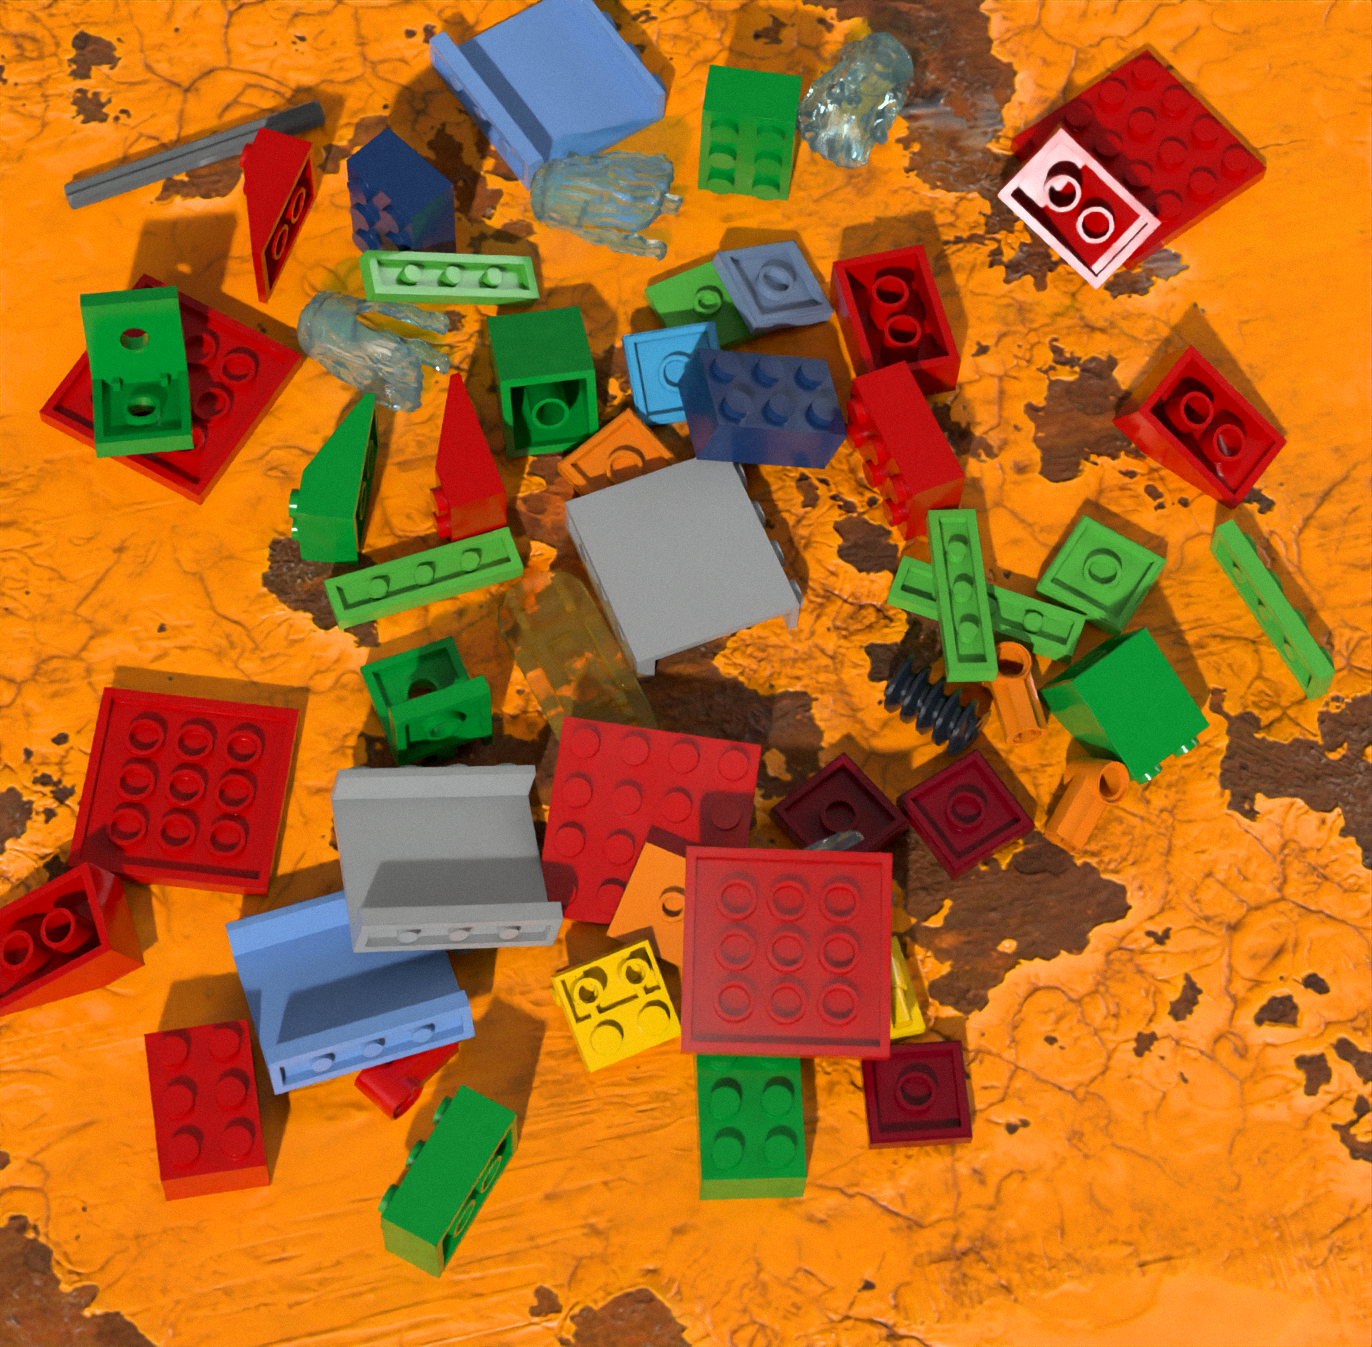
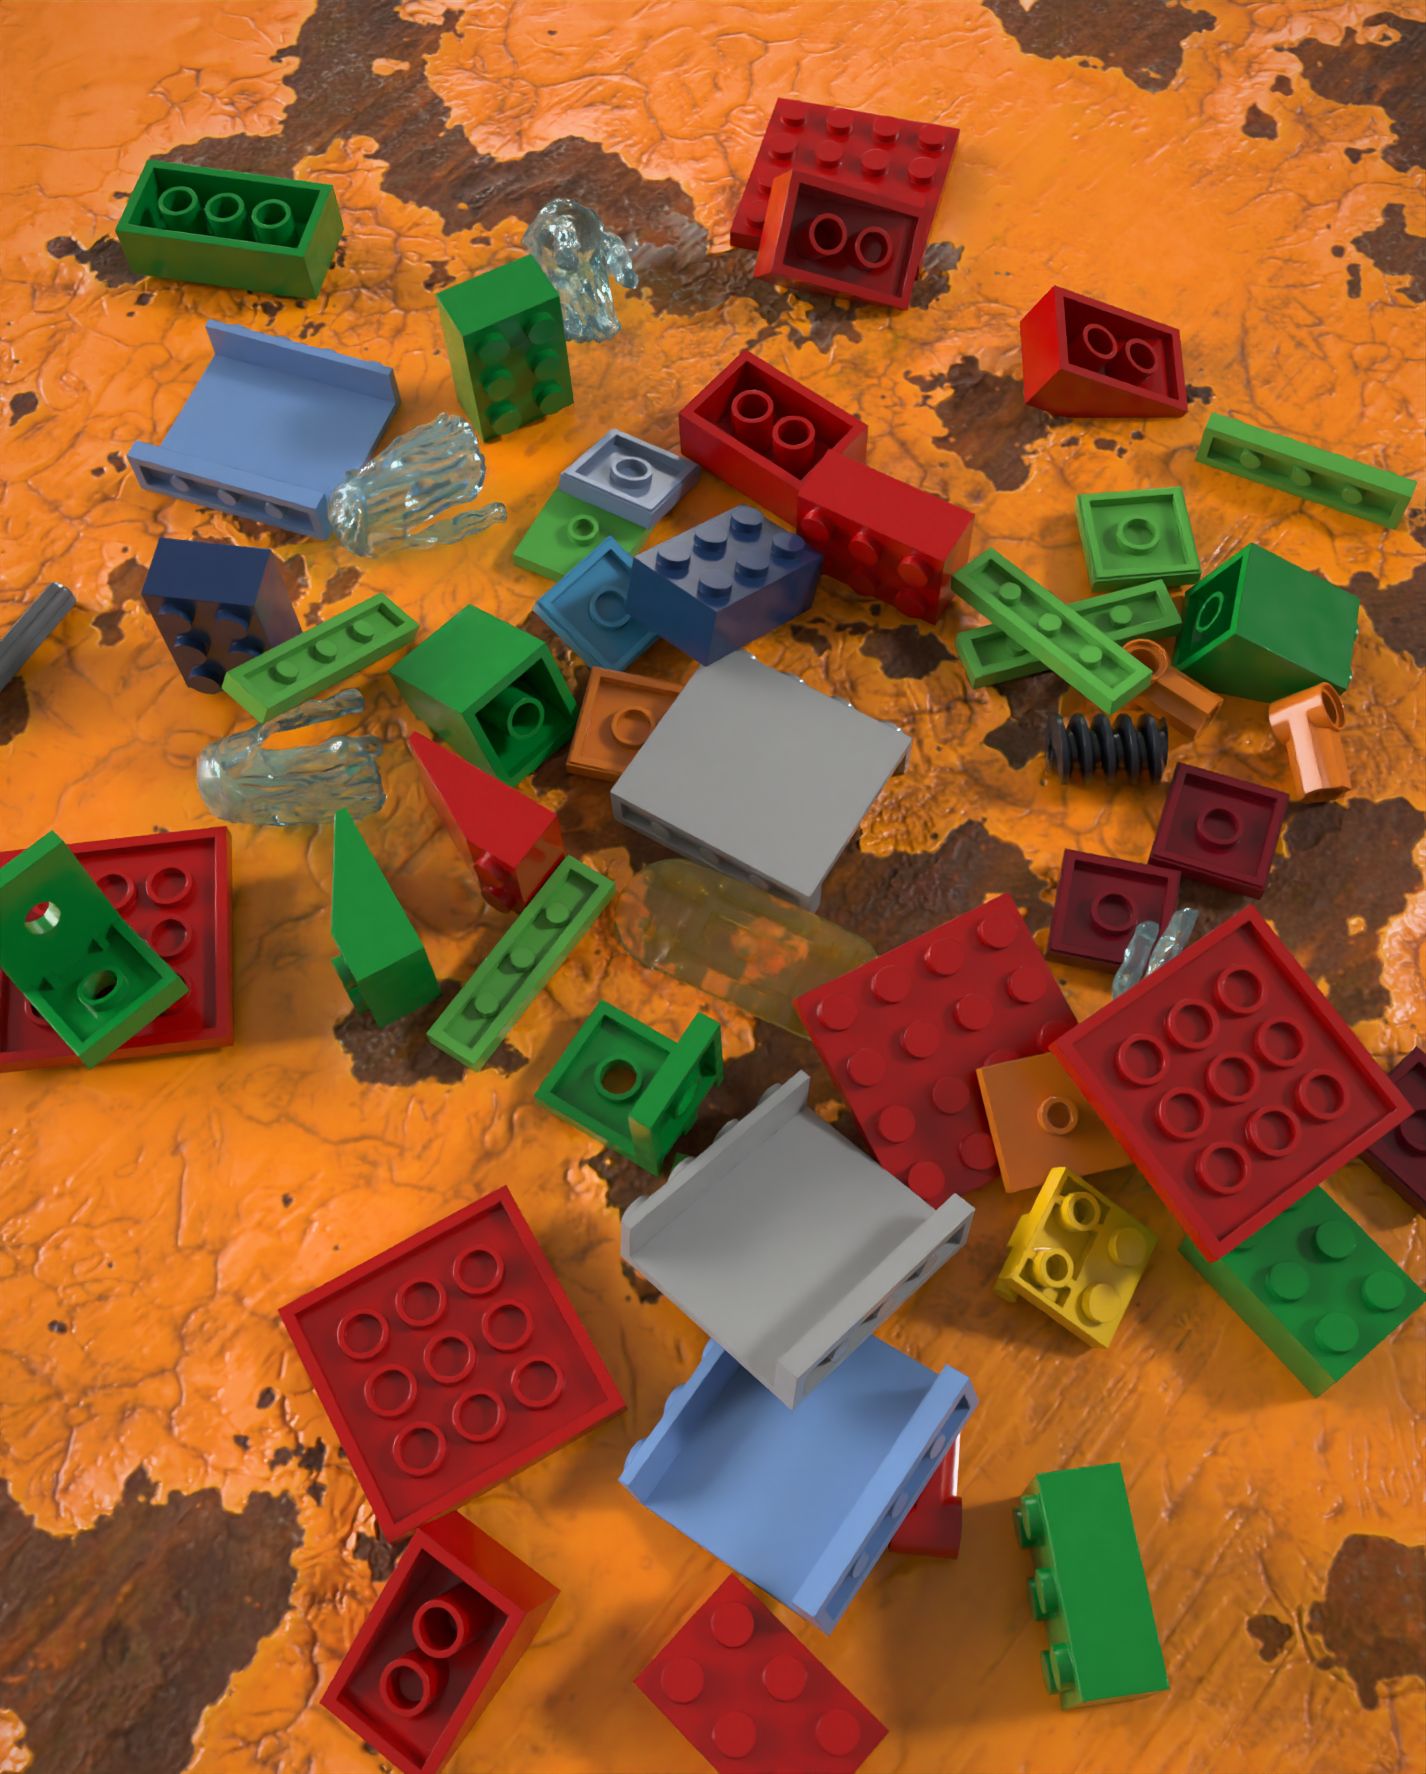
camera: 30 degrees left, 0 degrees up
red slope [239,127,318,304] -> none

